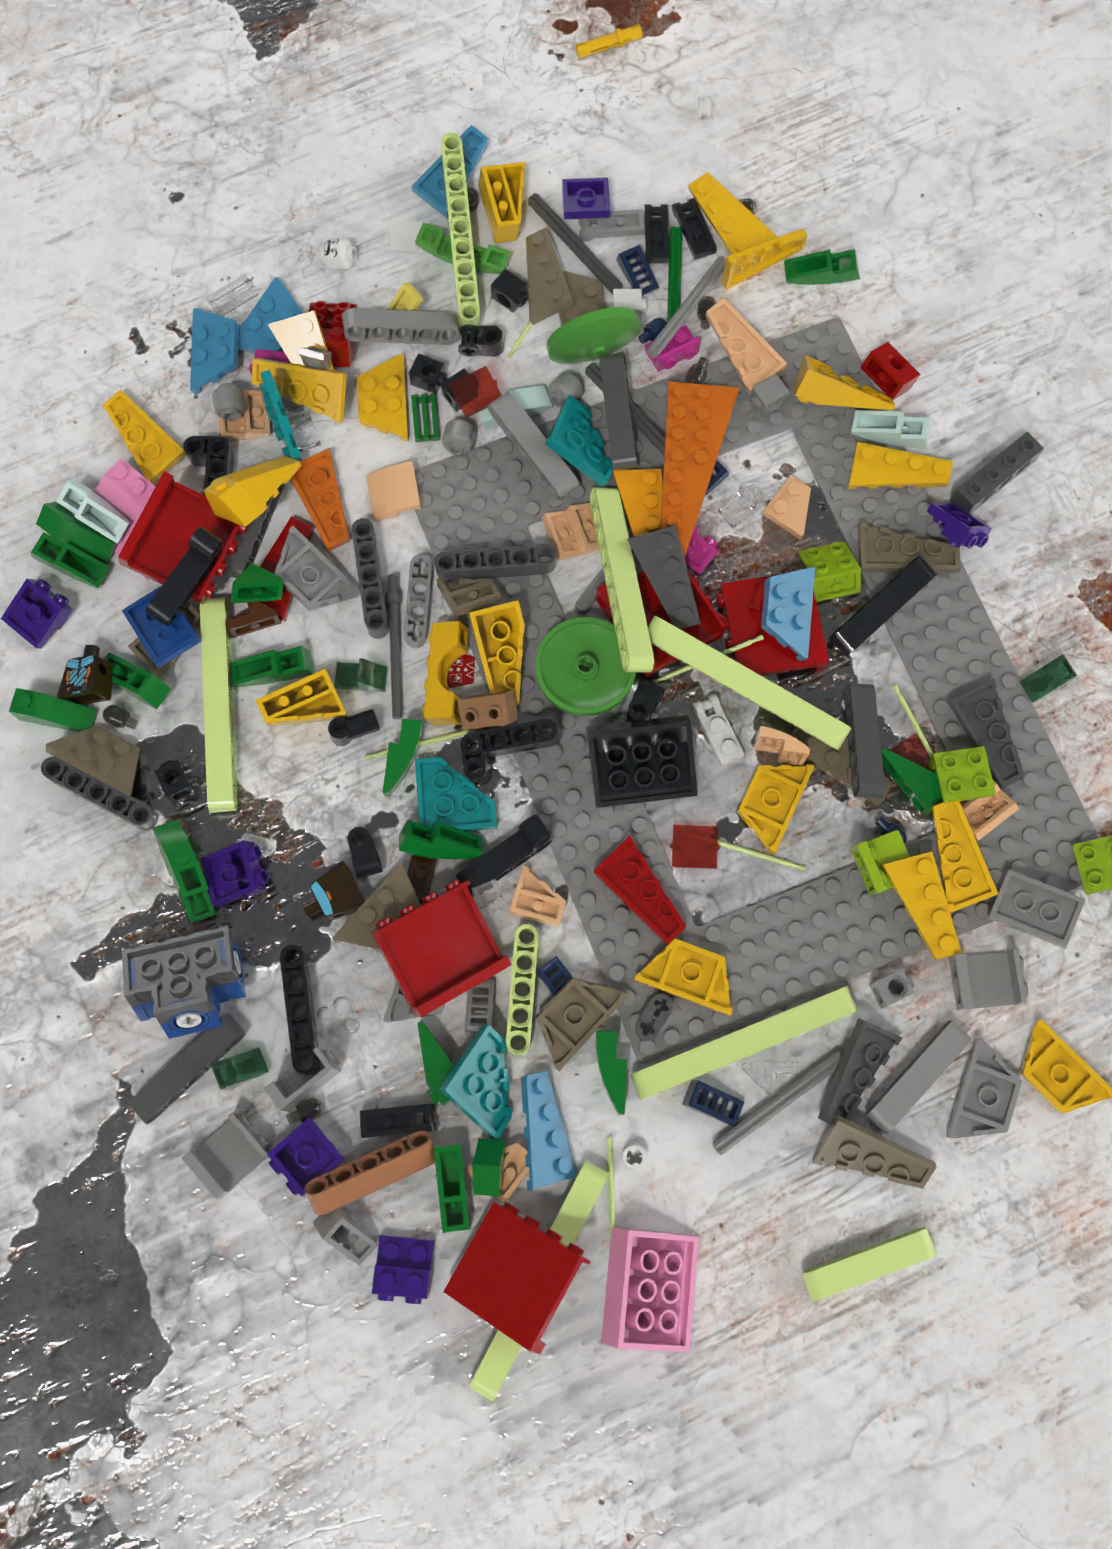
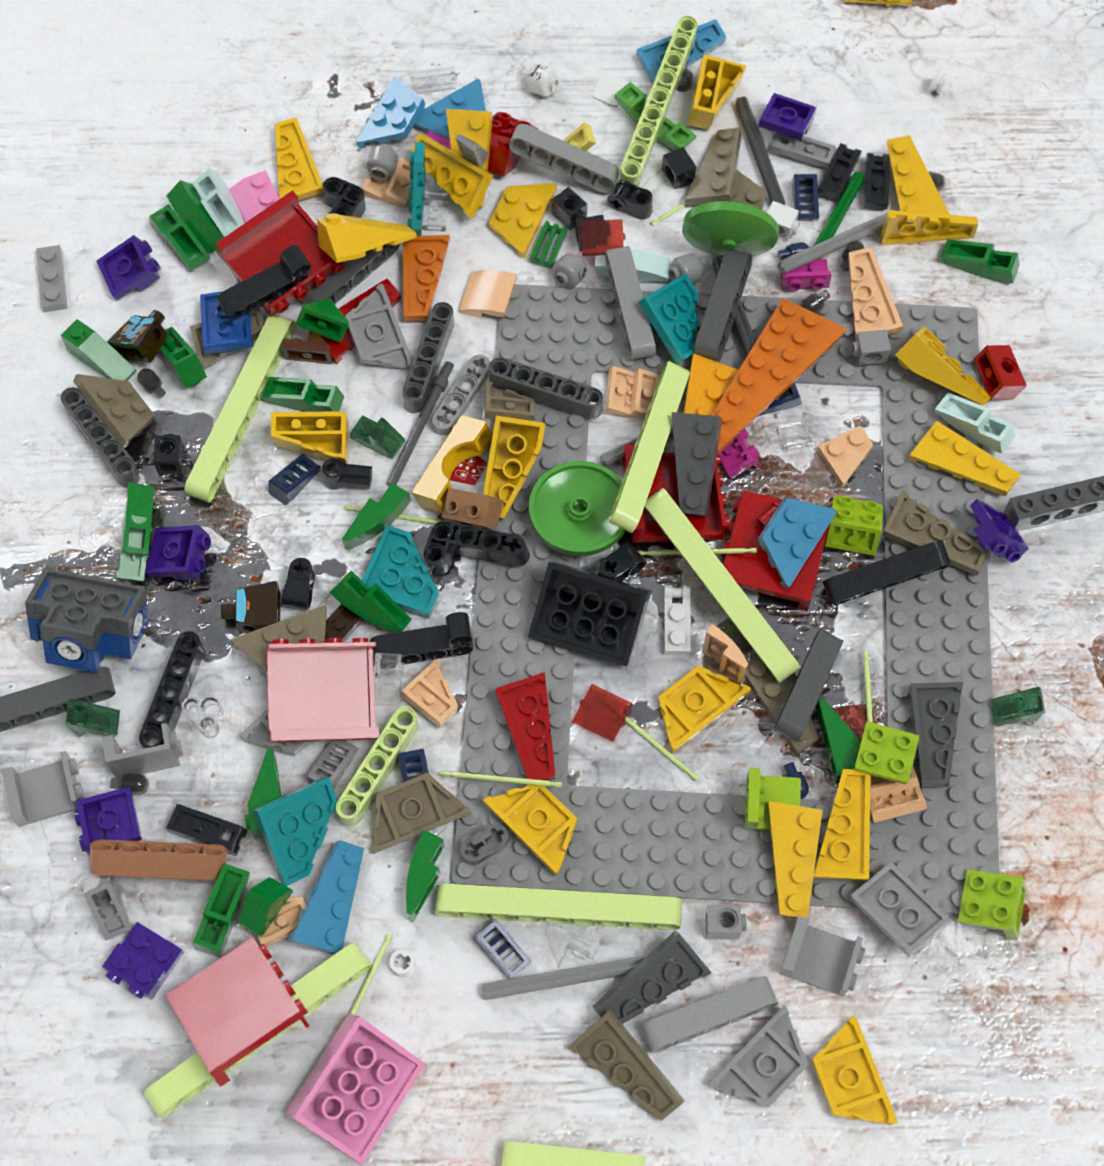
camera: 25 degrees right, 10 degrees down
none -> dark blue slope [268,454,321,505]
none -> yellowish green piece [440,771,562,787]

